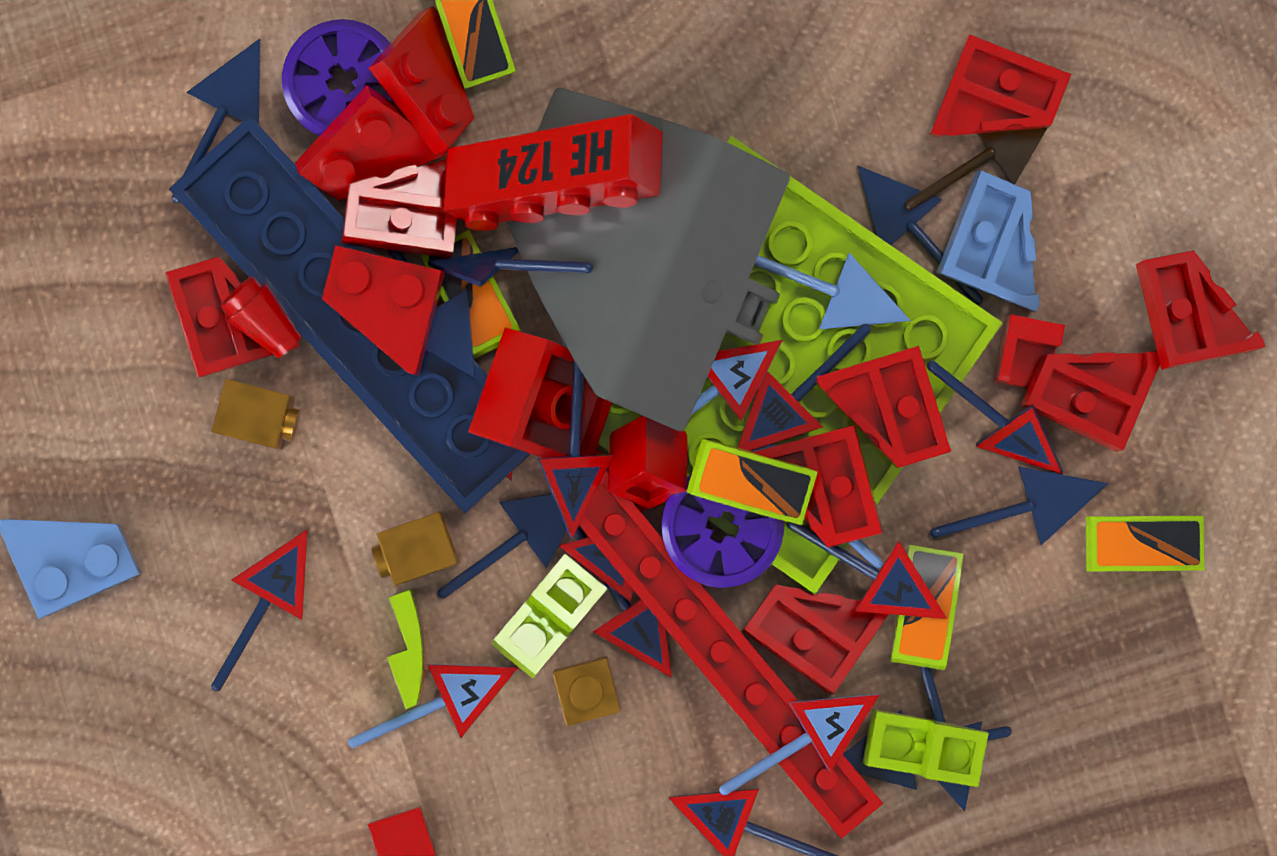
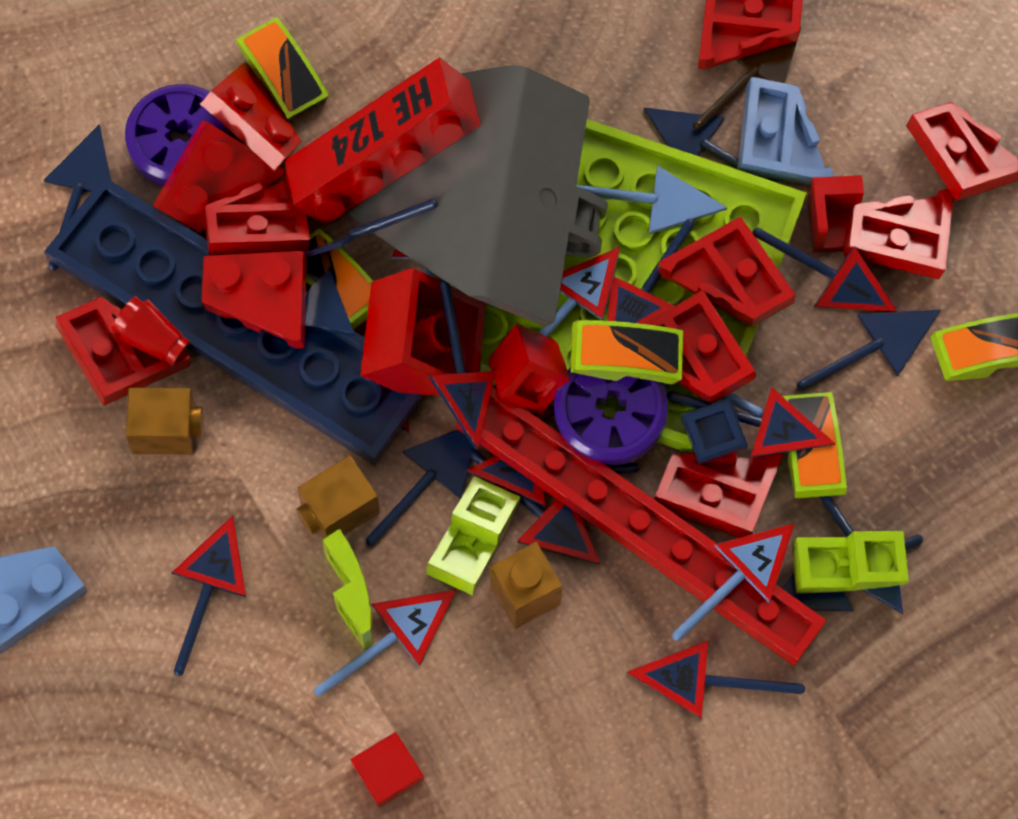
camera: 15 degrees left, 20 degrees down
none -> dark blue tile [681,398,748,465]

